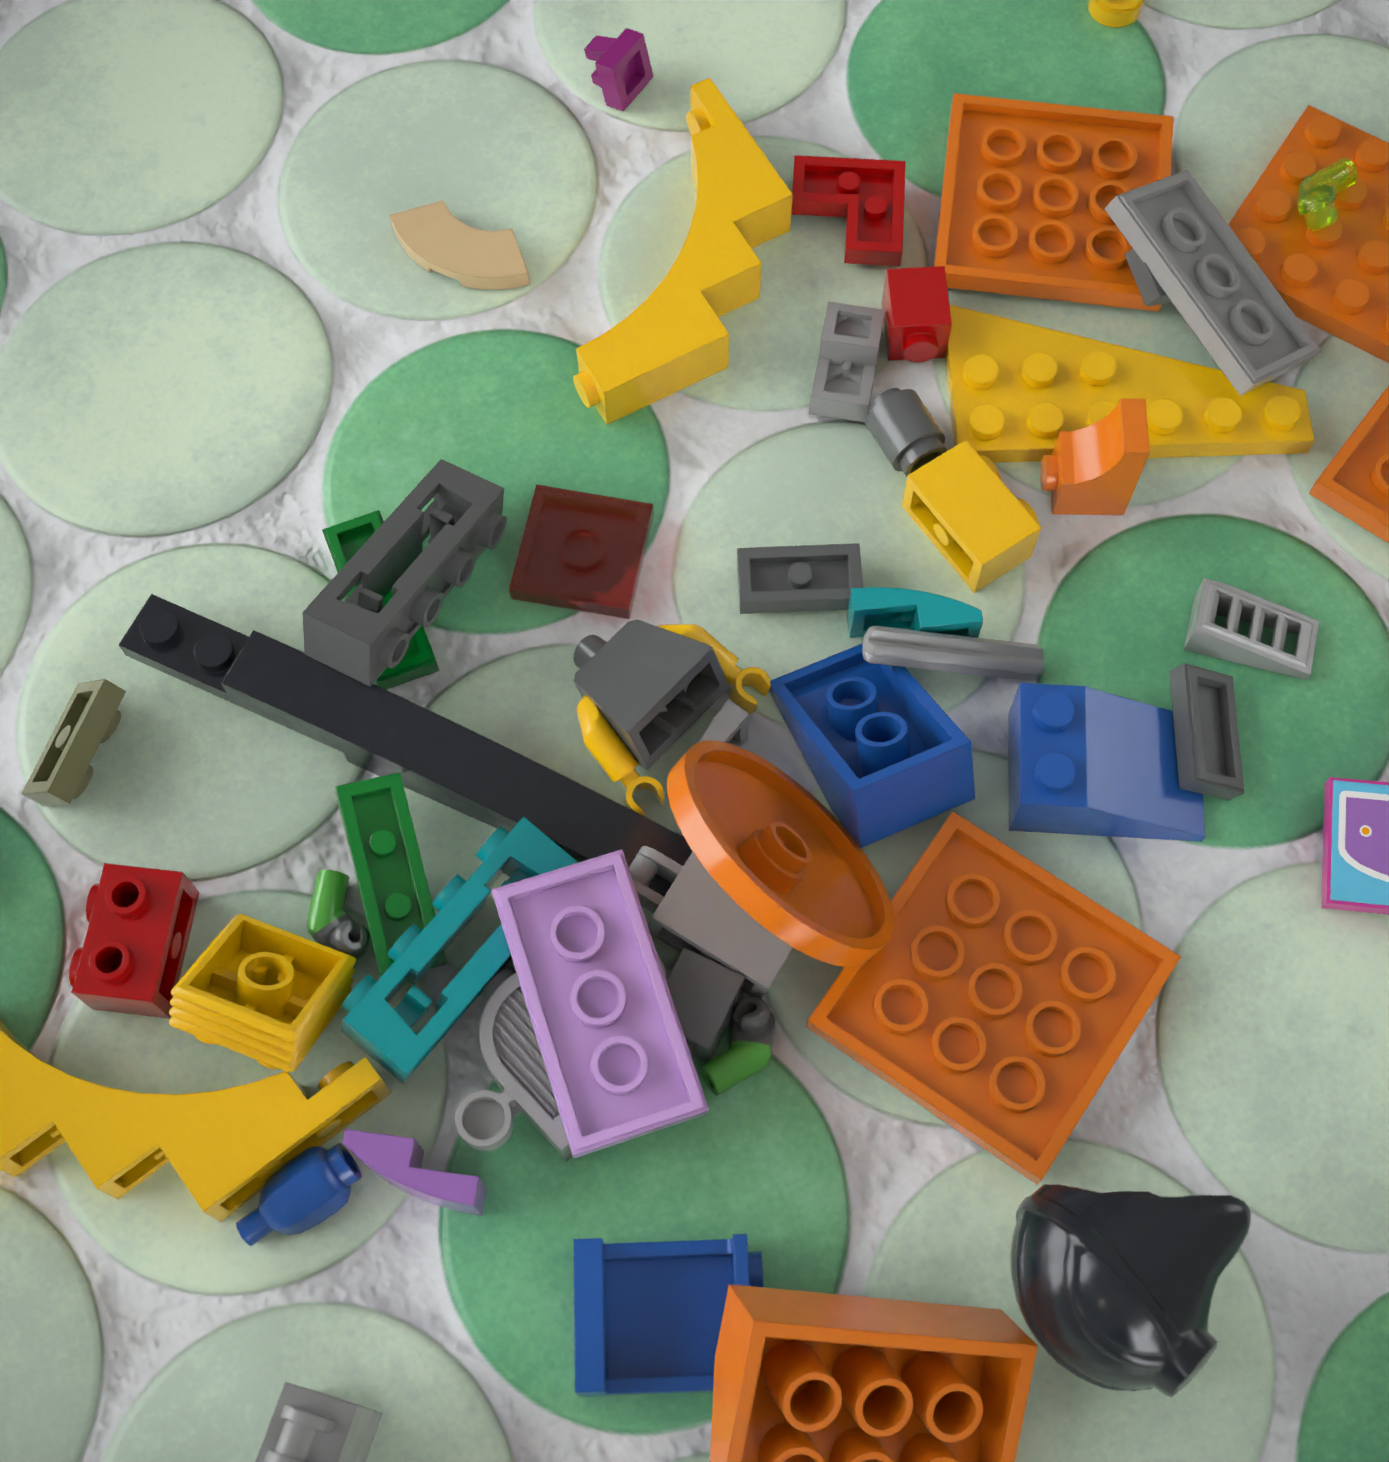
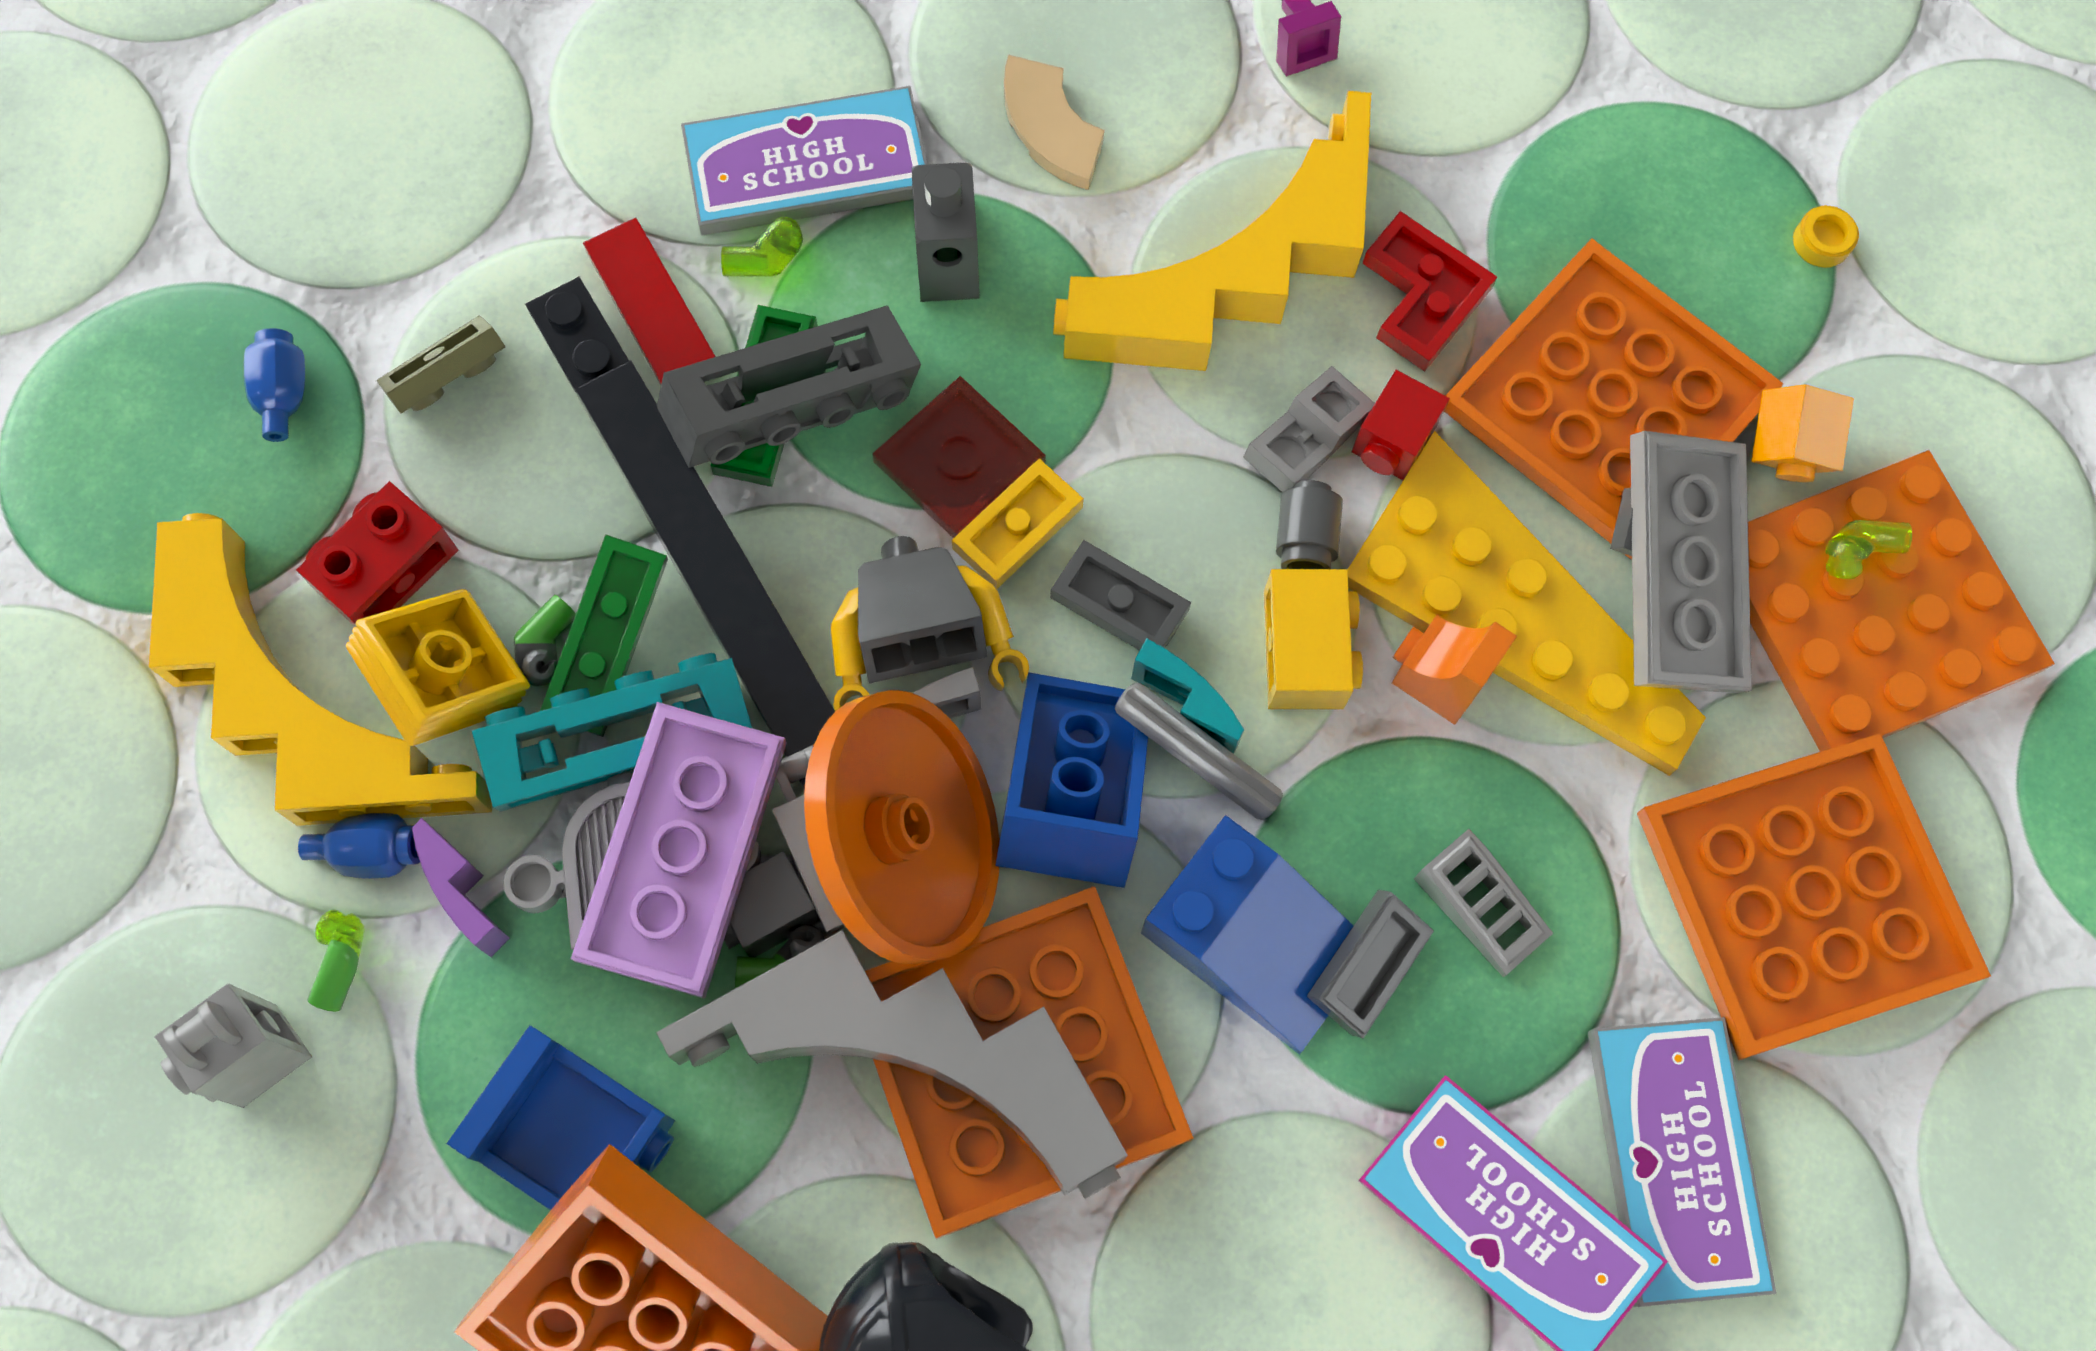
camera: 30 degrees right, 5 degrees up
none -> bright green arm [307,910,365,1012]
none -> red tile [583,217,716,385]
none -> light grey arch [656,930,1128,1199]
none -> tile [681,86,927,236]
none -> clear neon green arm [721,216,803,277]
none -> dark grey torso [911,162,980,302]
none -> yellow plate [952,458,1084,589]
none -> light orange brick [1751,384,1854,482]

